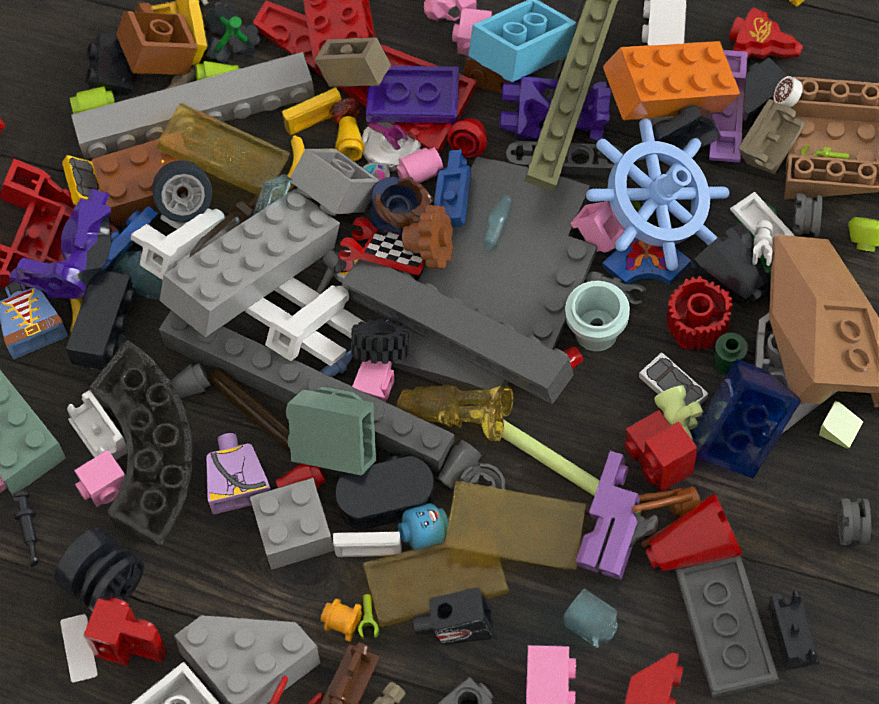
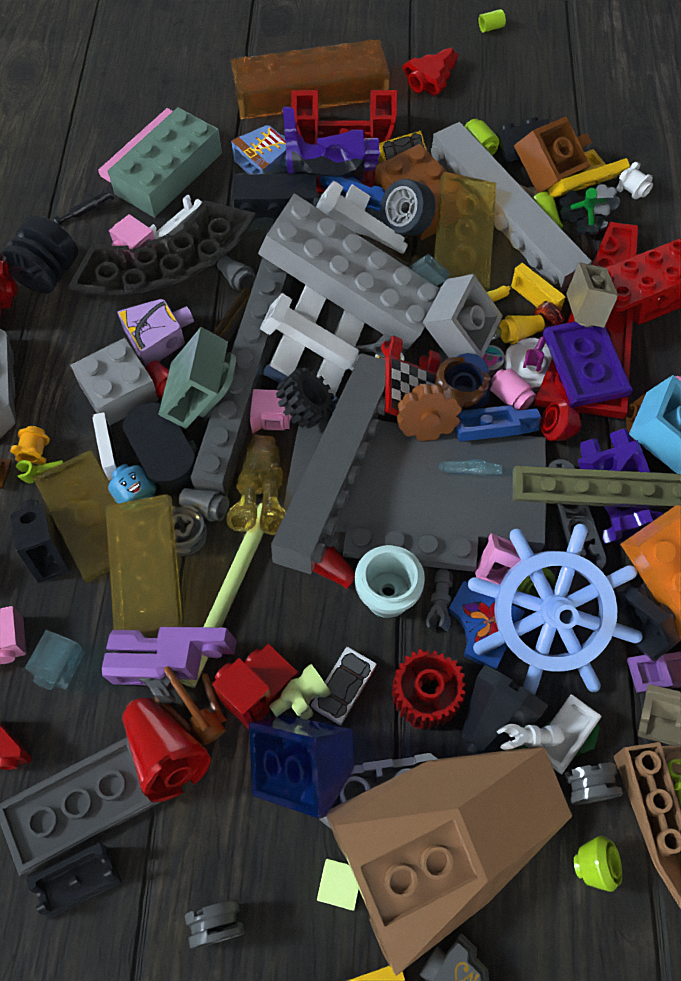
camera: 70 degrees right, 0 degrees up
dark green brick [713,333,748,376] -> none

